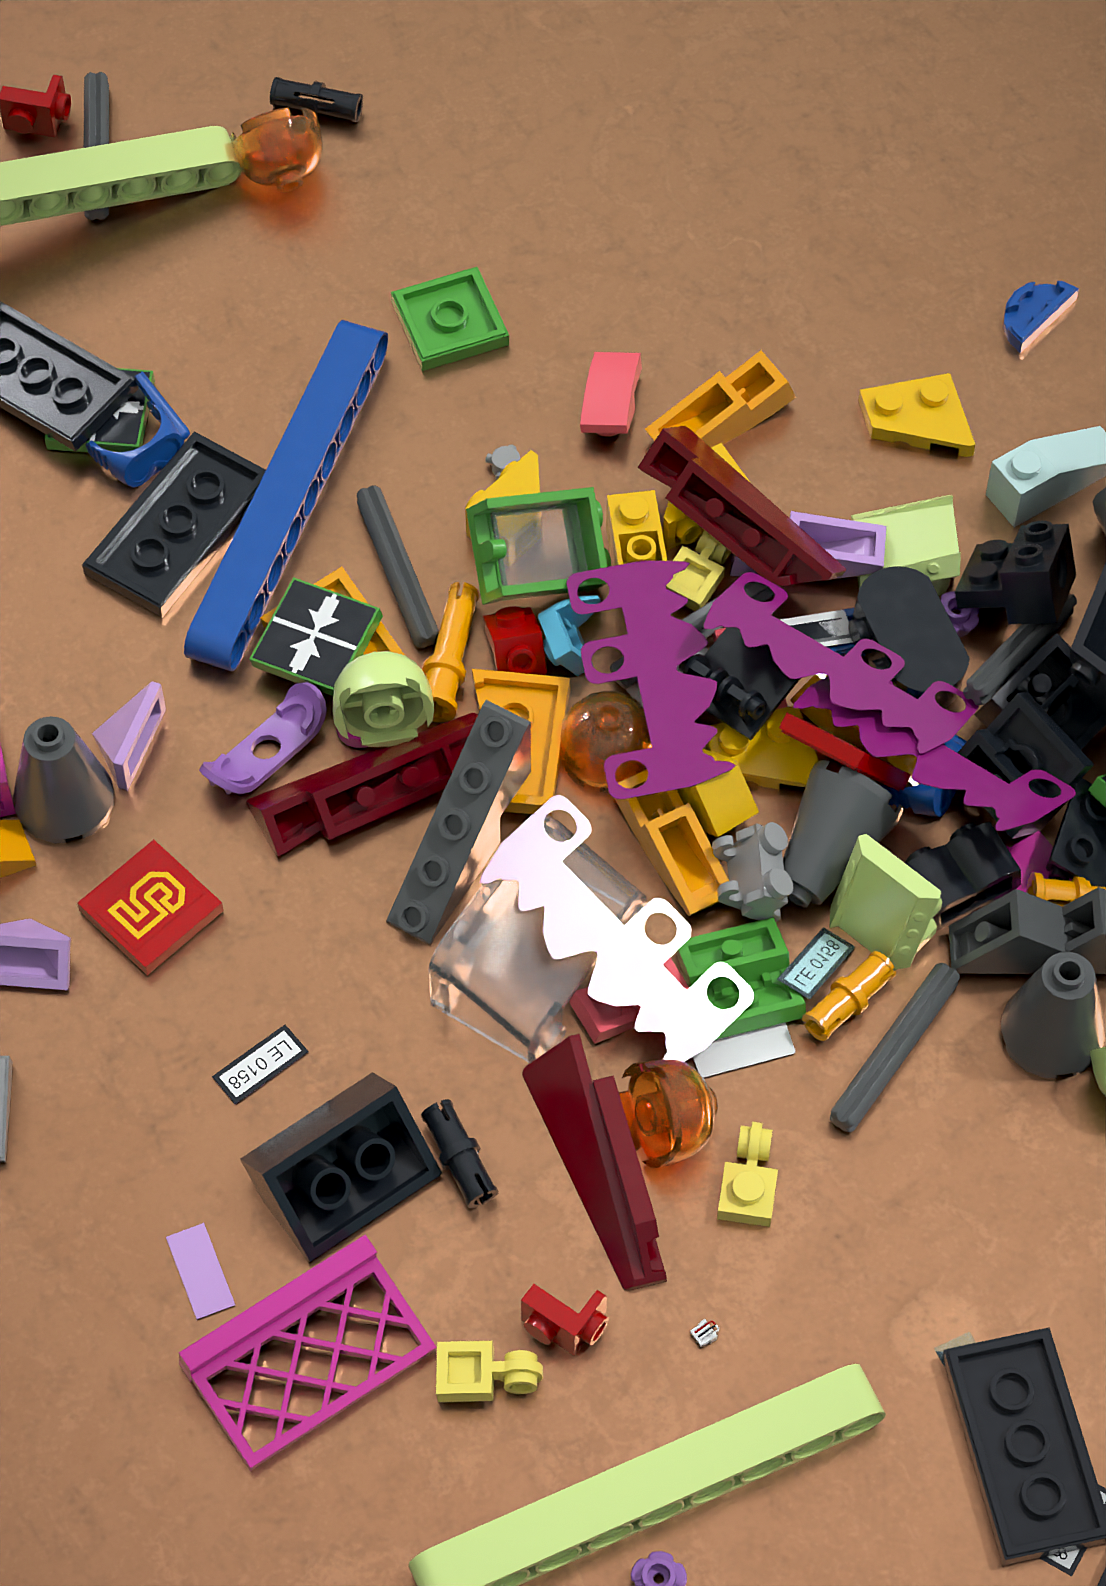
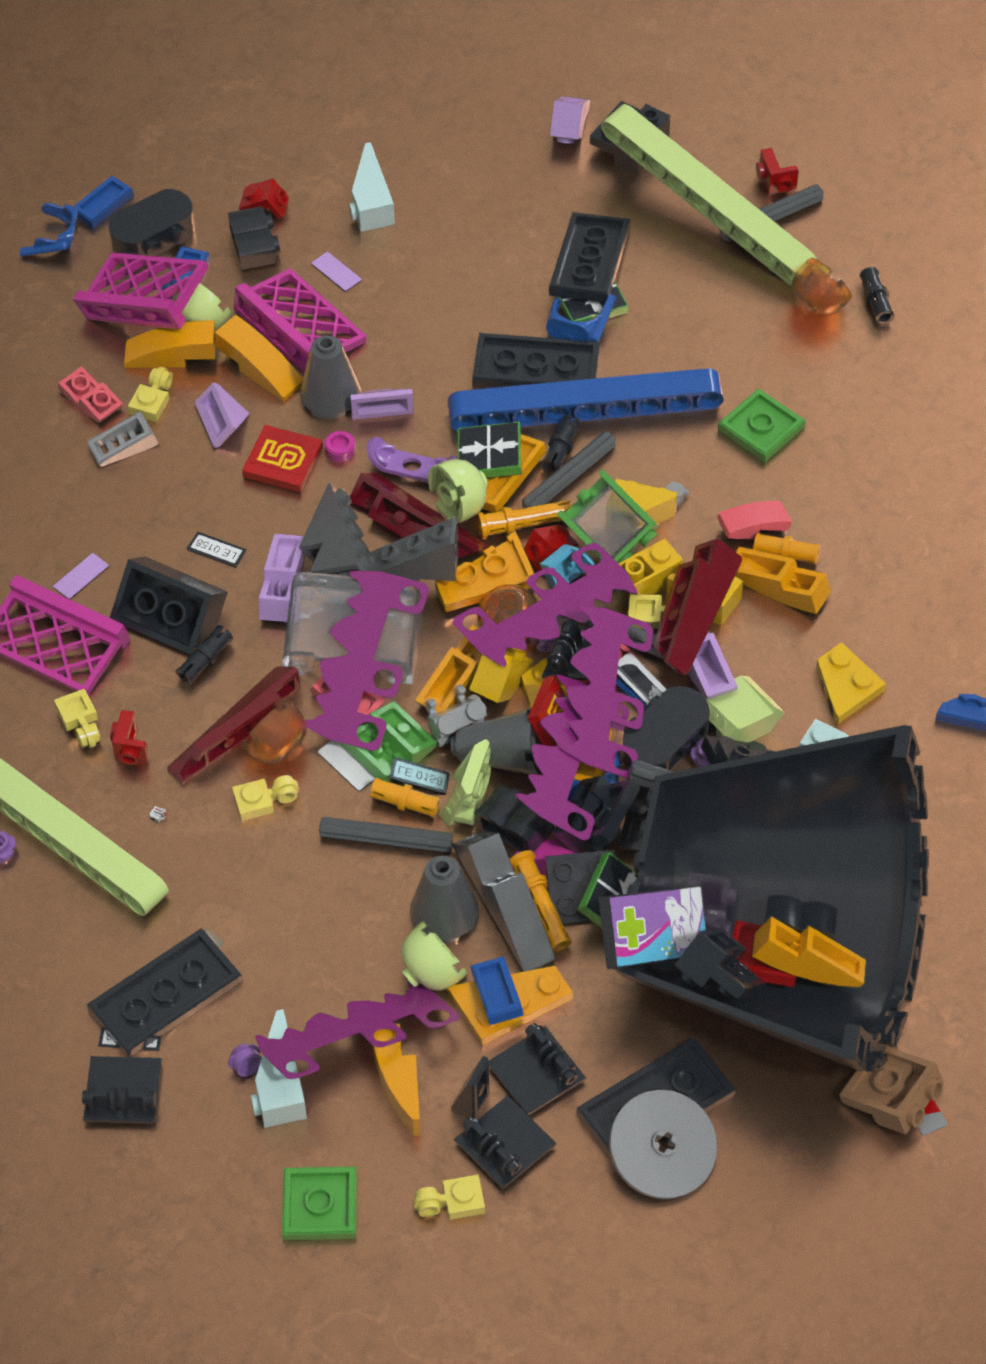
camera: 65 degrees right, 5 degrees down
none -> lavender slope [259,534,304,622]
none -> dark grey slope [299,483,376,593]
none -> dark pink tile [324,431,356,462]
none -> black pin [541,415,581,474]
none -> light orange pin [753,533,820,564]

